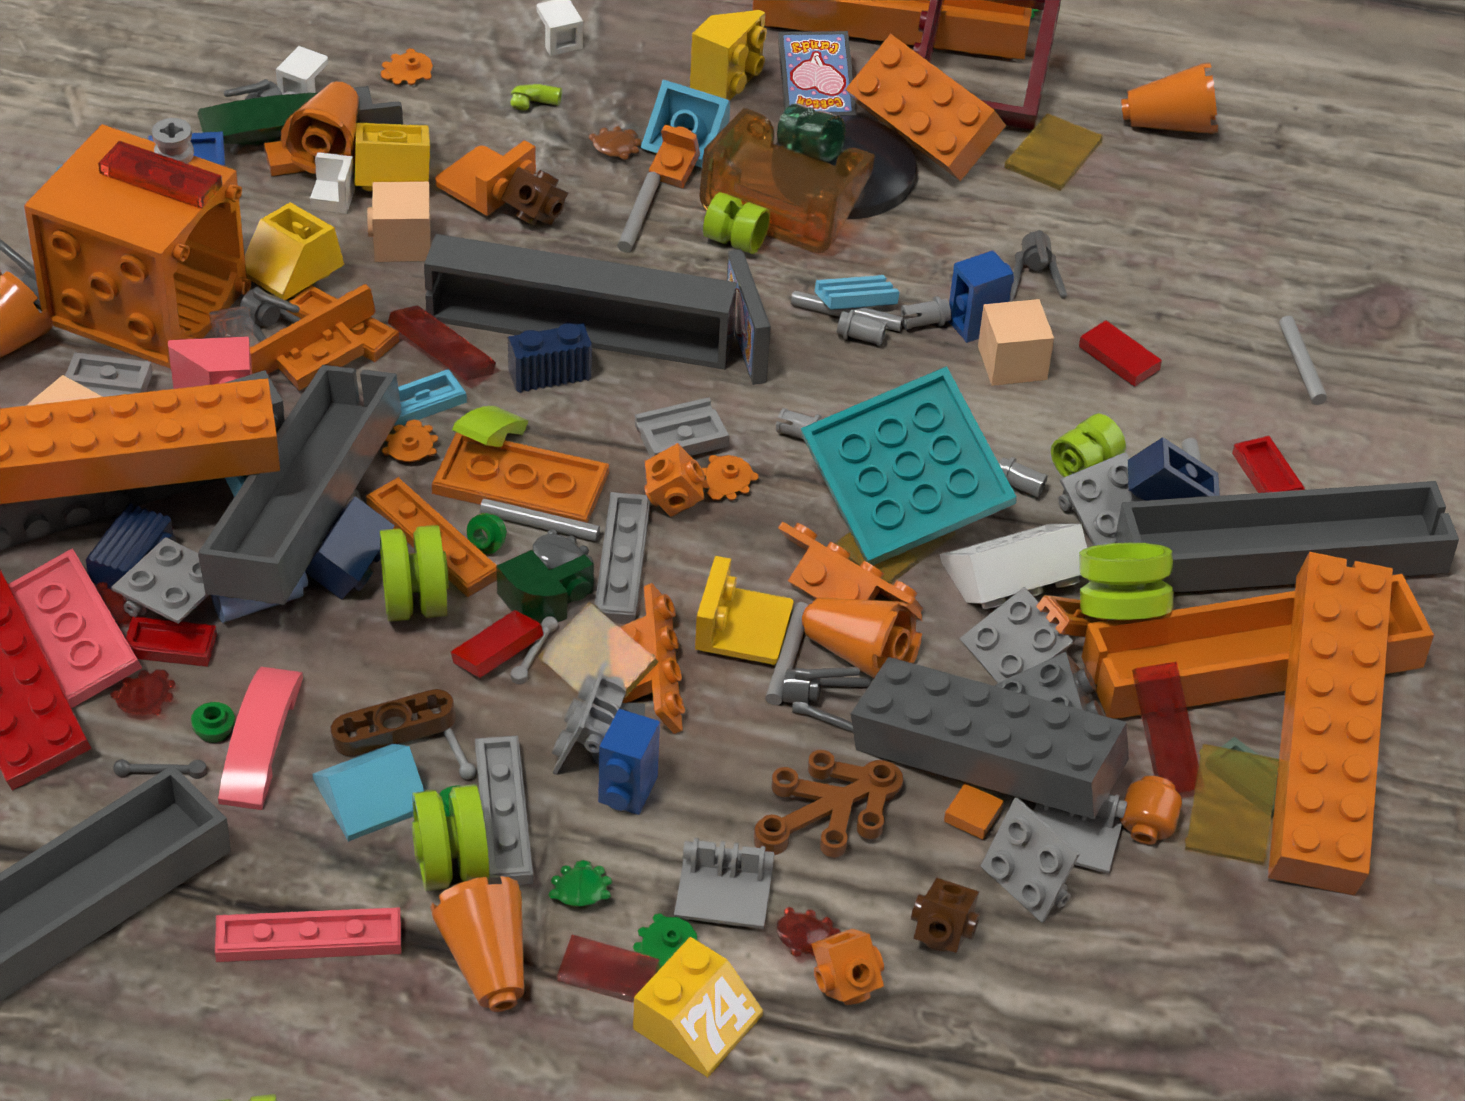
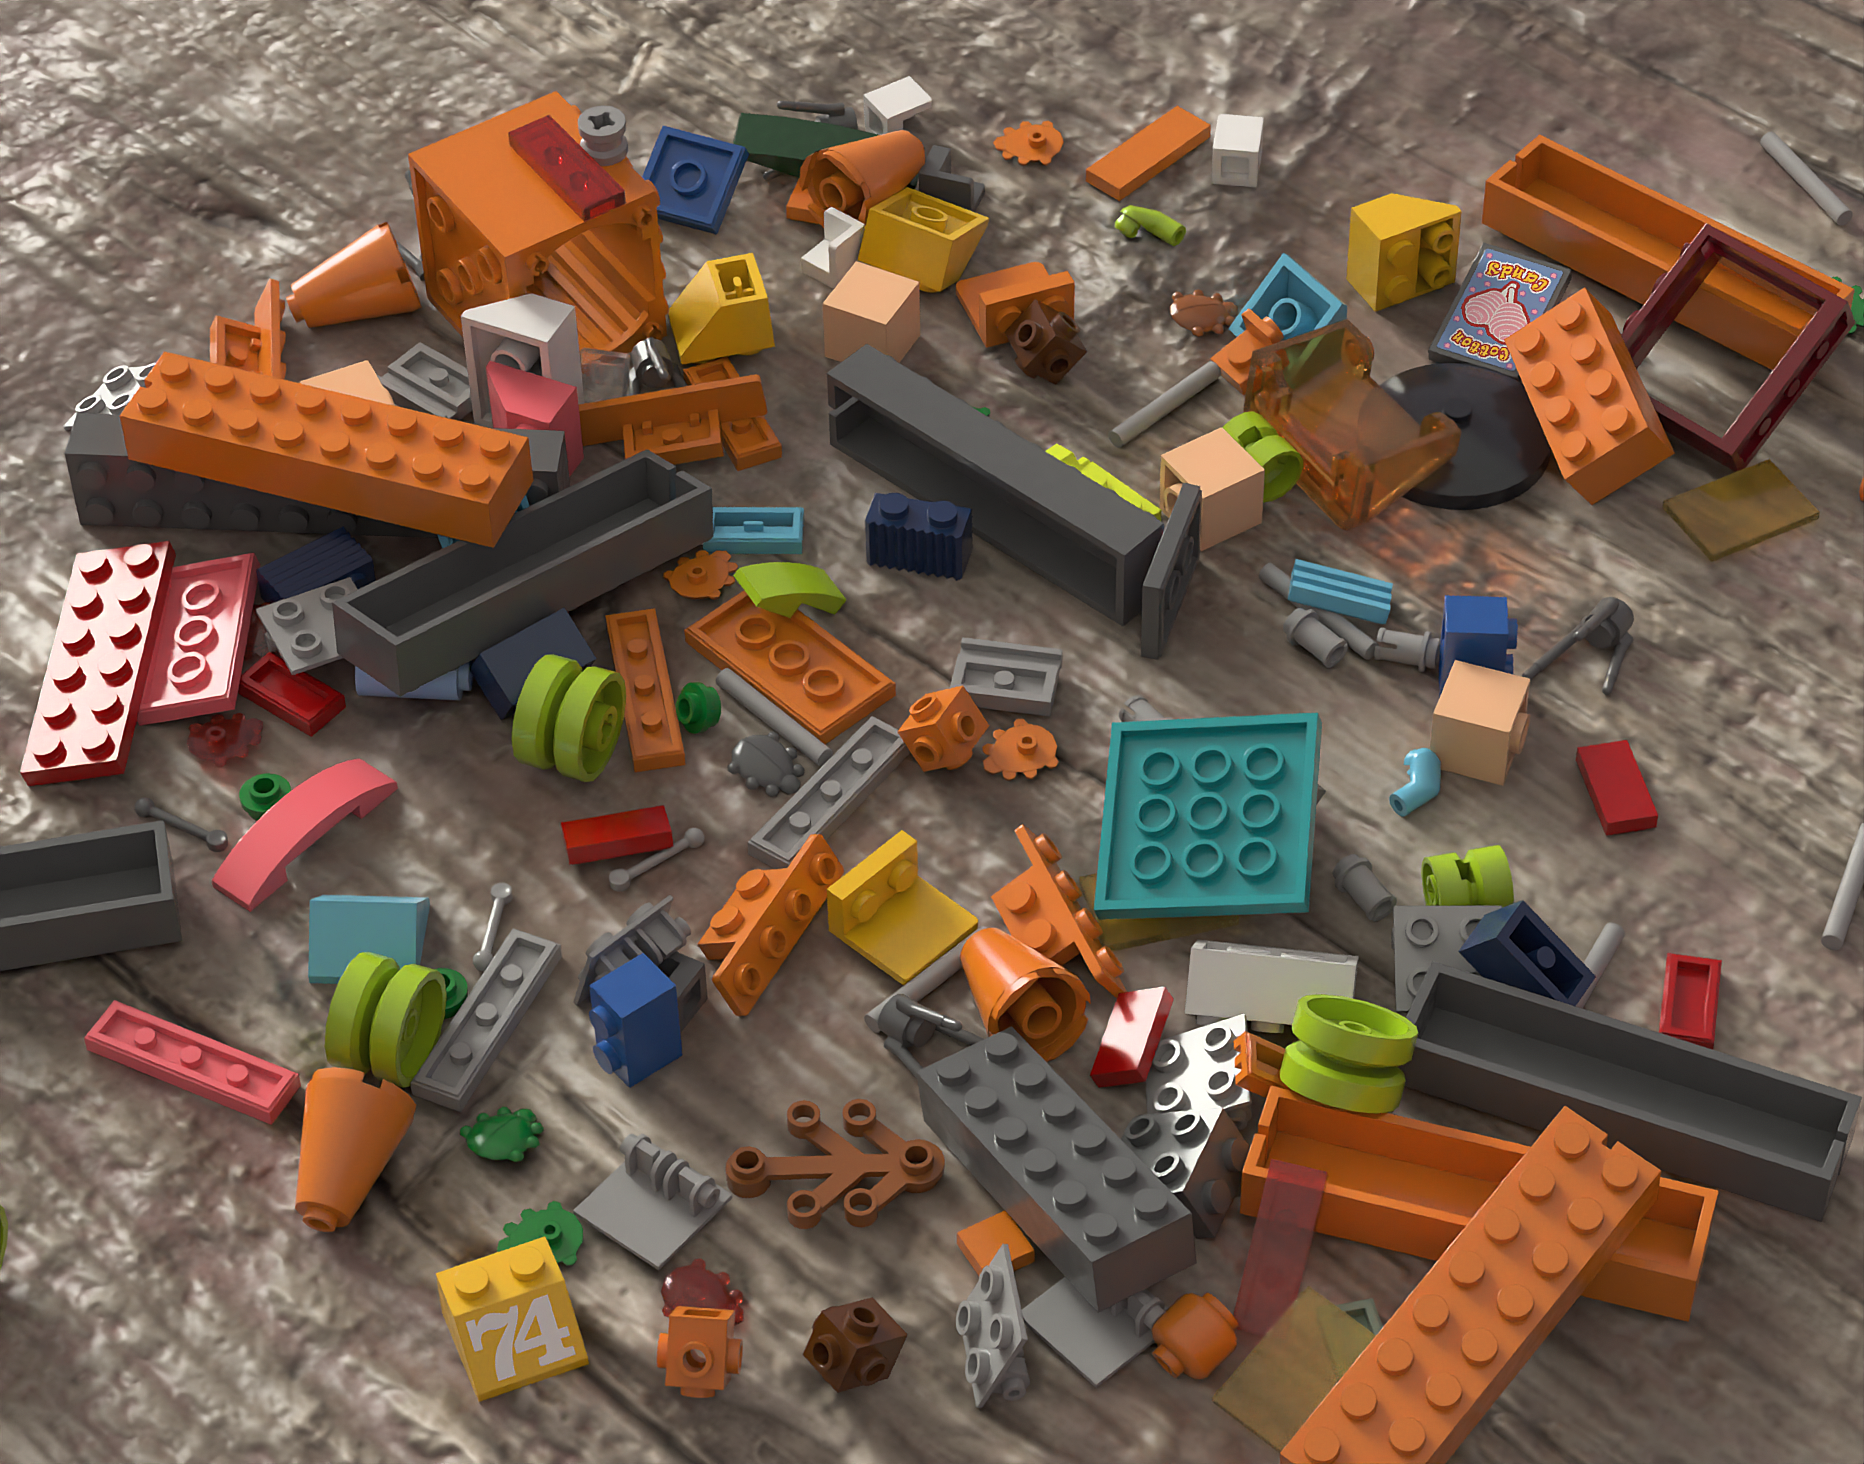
camera: 35 degrees right, 0 degrees up
reddish brown beam [331,689,456,756] -> none
clear red tile [388,305,496,381] -> none
dark green brick [496,550,594,624] -> none
clear yellow piece [538,602,658,700] -> none
clear red tile [557,934,660,1003] -> none
clear green wheel [777,103,846,162] -> none
none -> white slope [461,293,585,428]
none -> orange tile [1086,106,1211,201]
none -> red tile [1090,987,1174,1088]
none -> light nougat head [1159,427,1265,551]
none -> medium azure arm [1389,748,1441,817]

